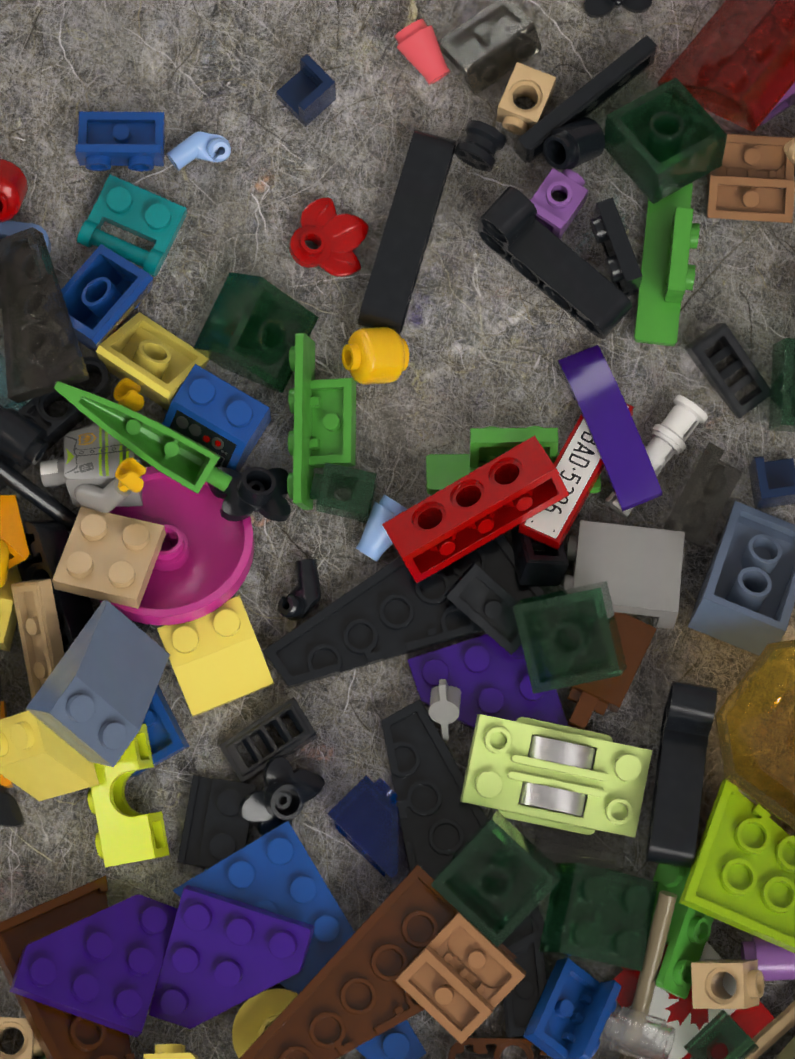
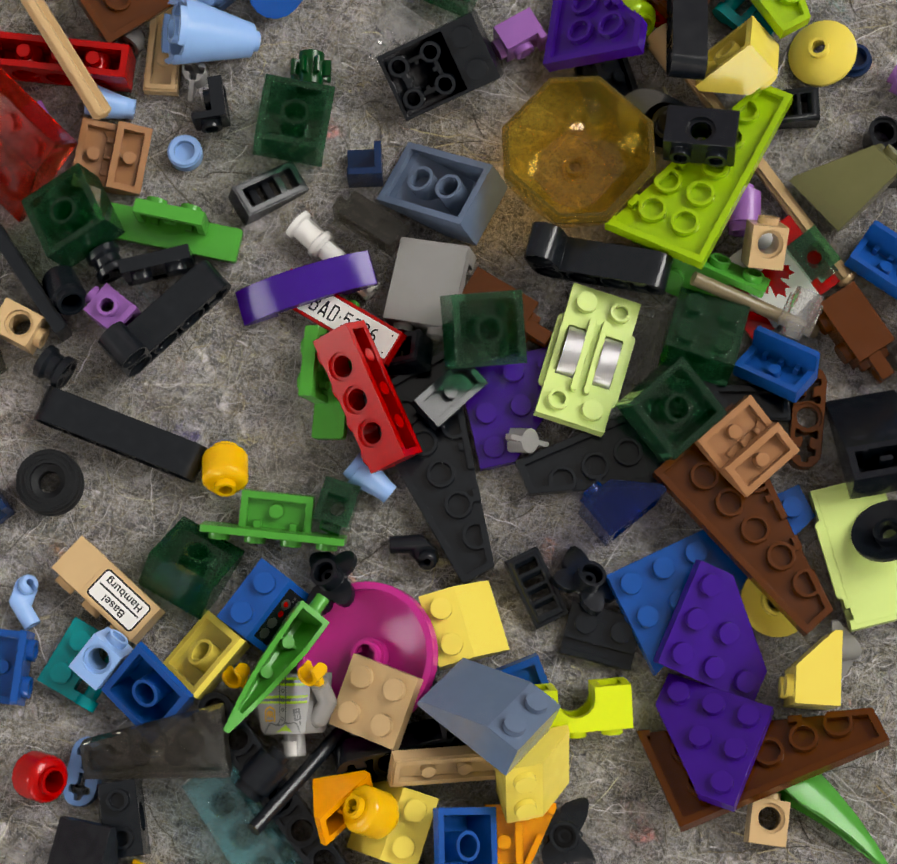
camera: 80 degrees left, 0 degrees up
red plate [289,197,369,277] -> none
none -> black tyre [16,449,85,516]
none -> tan brick [51,535,166,644]
none -> light blue brick [68,627,133,691]
none -> black wheel [86,241,125,284]
none -> light blue tile [167,135,203,172]

